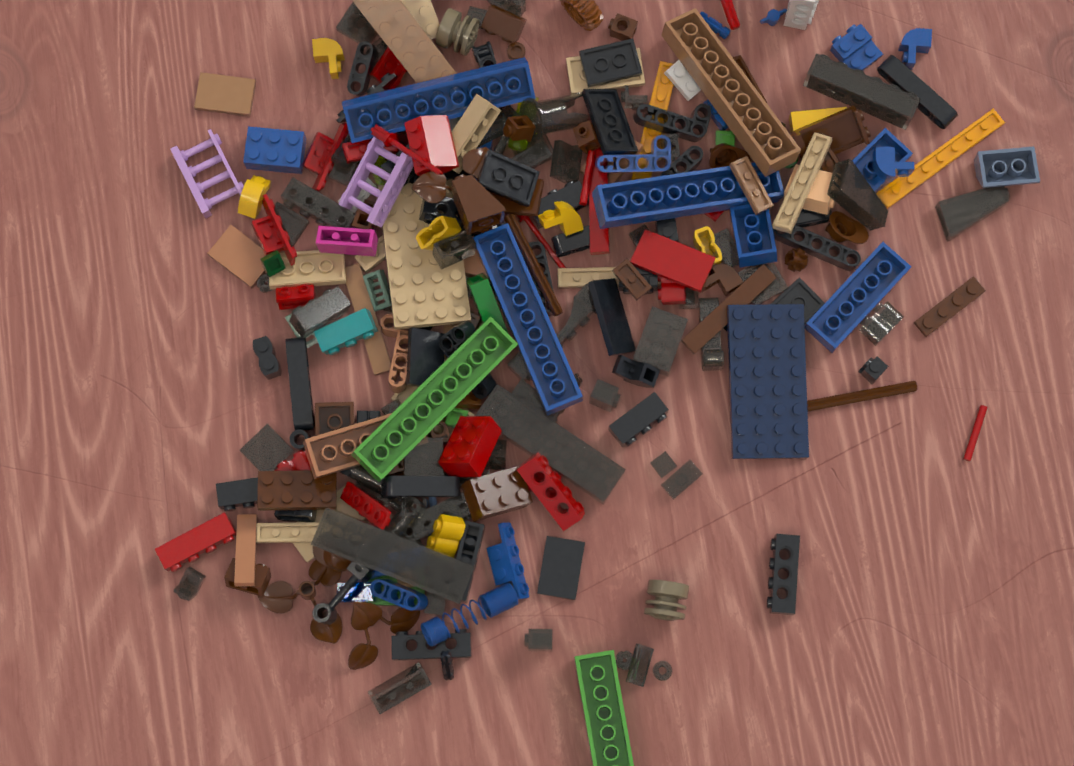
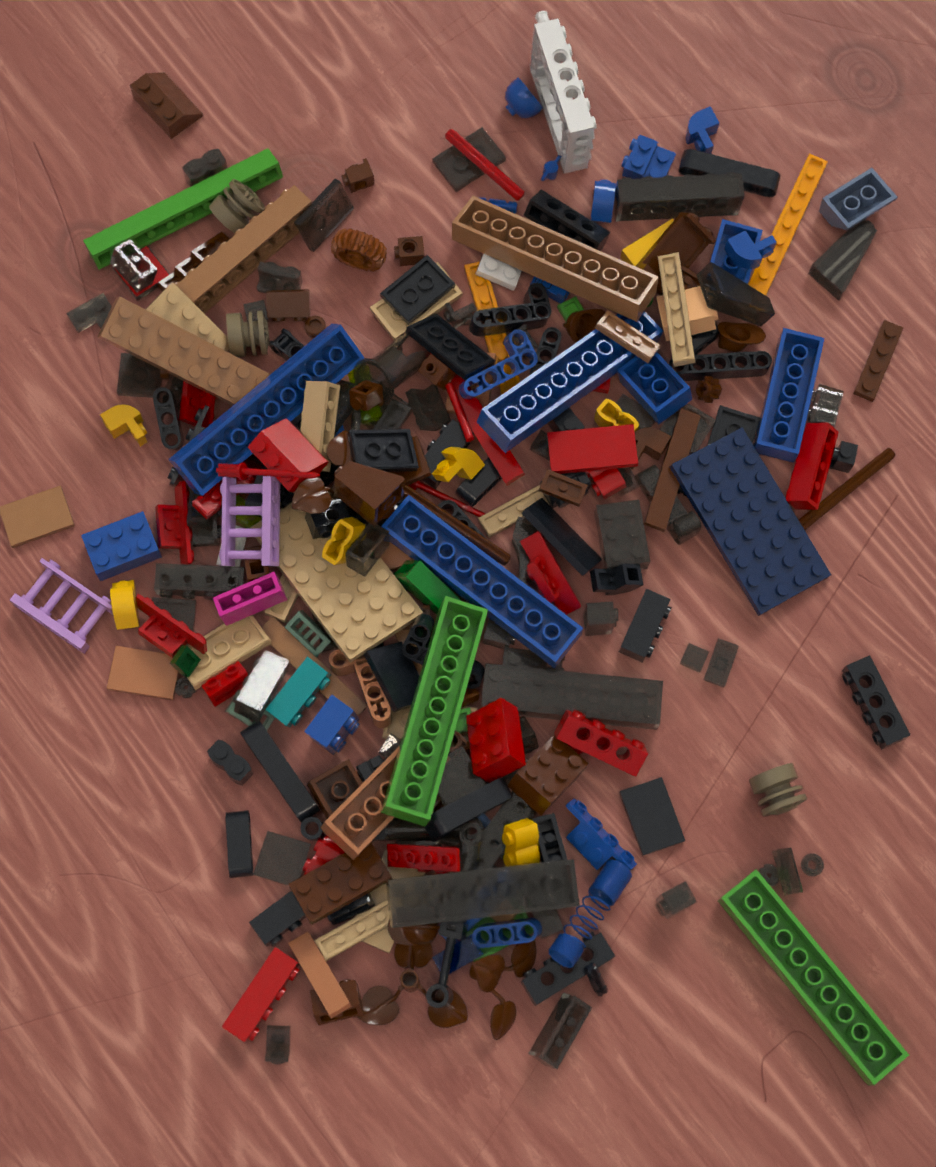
camera: 35 degrees left, 5 degrees down
none -> black beam [226,810,253,878]
none -> blue brick [304,695,360,755]
none -> red bracket [519,531,581,615]
none -> black brick [523,189,610,251]
none -> blue brick [591,180,616,223]
none -> red brick [786,422,839,510]

